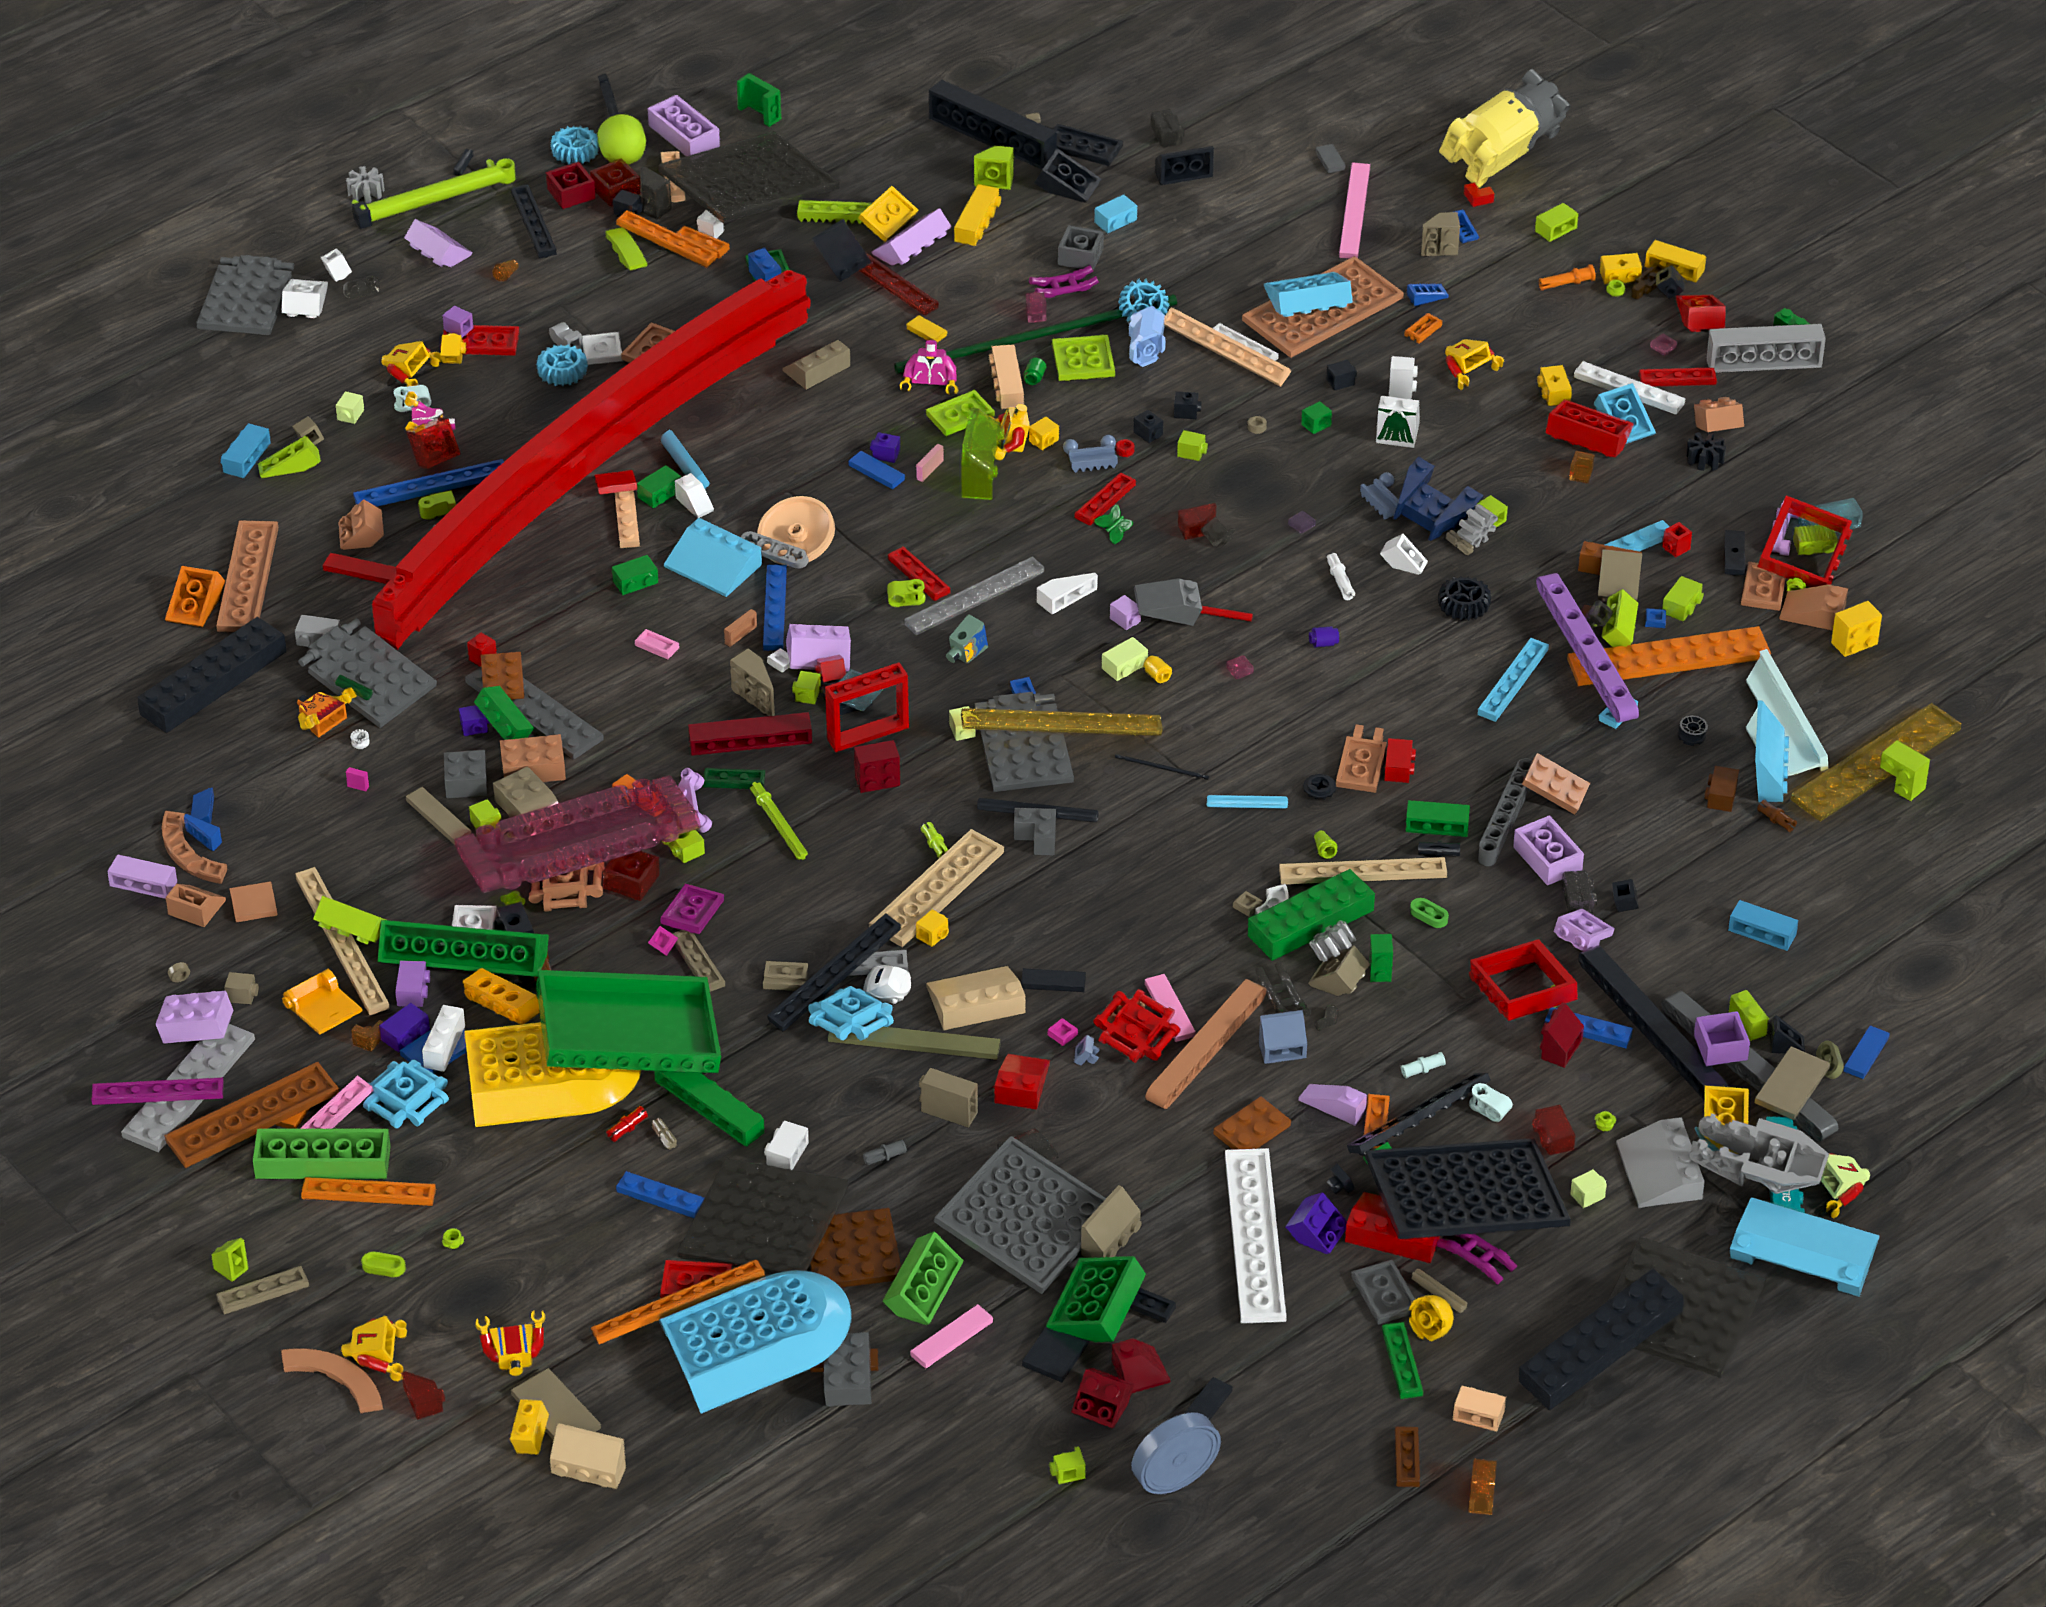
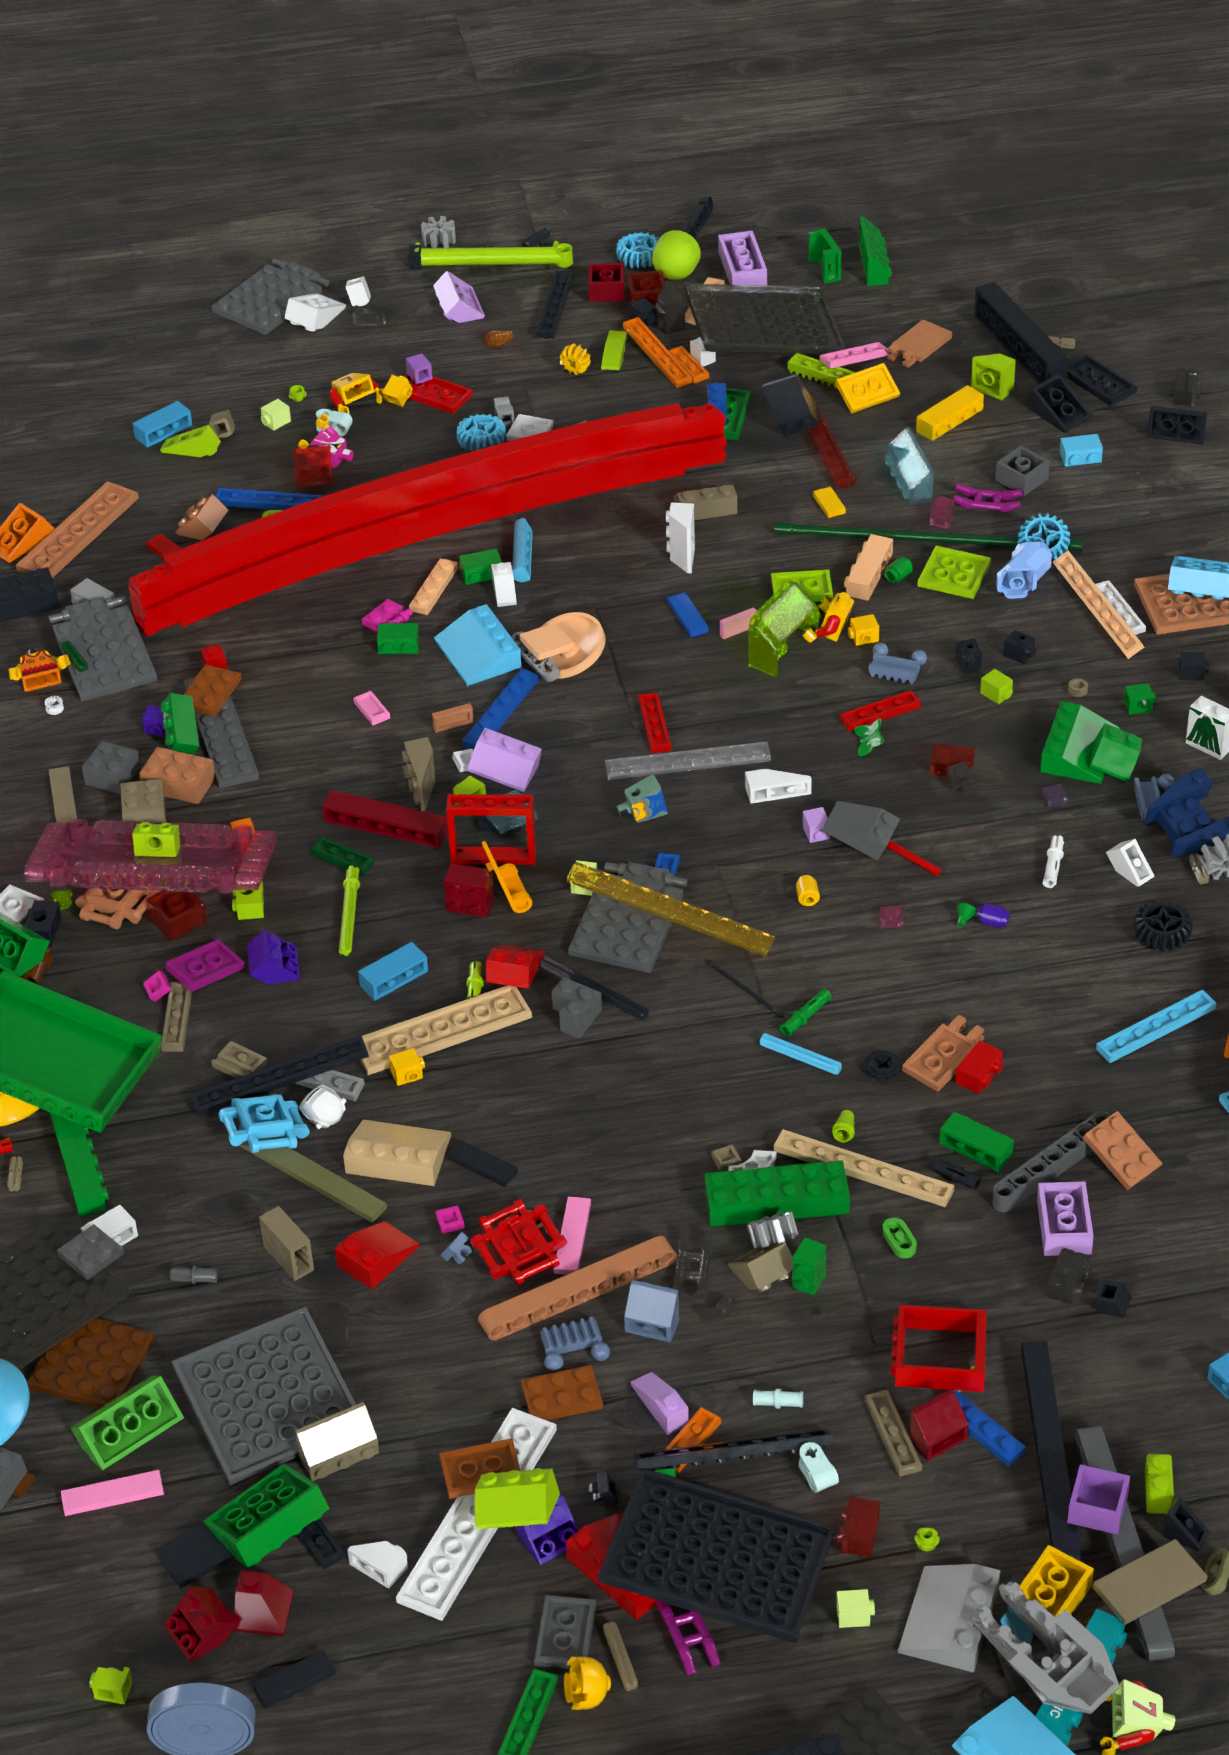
camera: 30 degrees right, 0 degrees up
dark pink tile [346,767,369,791] -> none
lime brick [469,799,501,836] -> none
red tile [594,470,637,494] -> none
lavender plate [673,768,712,833] -> none
red brick [815,655,847,682] -> none
dark purple brick [870,432,900,463] -> none
lavender slope [872,208,951,266] -> none
lime piece [887,579,926,607] -> none
dark pink torso [900,340,958,394] -> none
yellowish green brick [1102,637,1148,681] -> none
red tile [1115,439,1135,457] -> none
lavender plate [1553,909,1614,951] -> none
none -> flat silver plate [57,1224,124,1280]
none -> lime brick [132,822,181,857]
none -> dark purple slope [247,929,300,984]
none -> lime plate [289,385,307,402]
none -> white slope [348,1541,408,1589]
none -> dark azure brick [358,942,428,1001]
none -> dark pink plate [362,599,413,632]
none -> dark orange plate [439,1438,521,1499]
none -> lime slope [475,1468,560,1529]
none -> light orange door [481,841,532,913]
none -> red slope [486,944,545,989]
none -> light nougat tile [520,623,574,660]
none -> sand blue gear [540,1316,610,1372]
none -> yellow gear [560,343,591,375]
none -> white slope [666,503,695,573]
none -> green pin [779,989,831,1037]
none -> bright pink tile [819,342,889,368]
none -> green slope [859,216,892,286]
none -> dark tan tile [865,1389,922,1477]
none -> clear light blue slope [885,427,933,506]
none -> nougat tile [887,320,952,367]
none -> green rock [957,903,977,927]
none -> green slope [1041,701,1120,784]
none -> green slope [1090,723,1142,782]

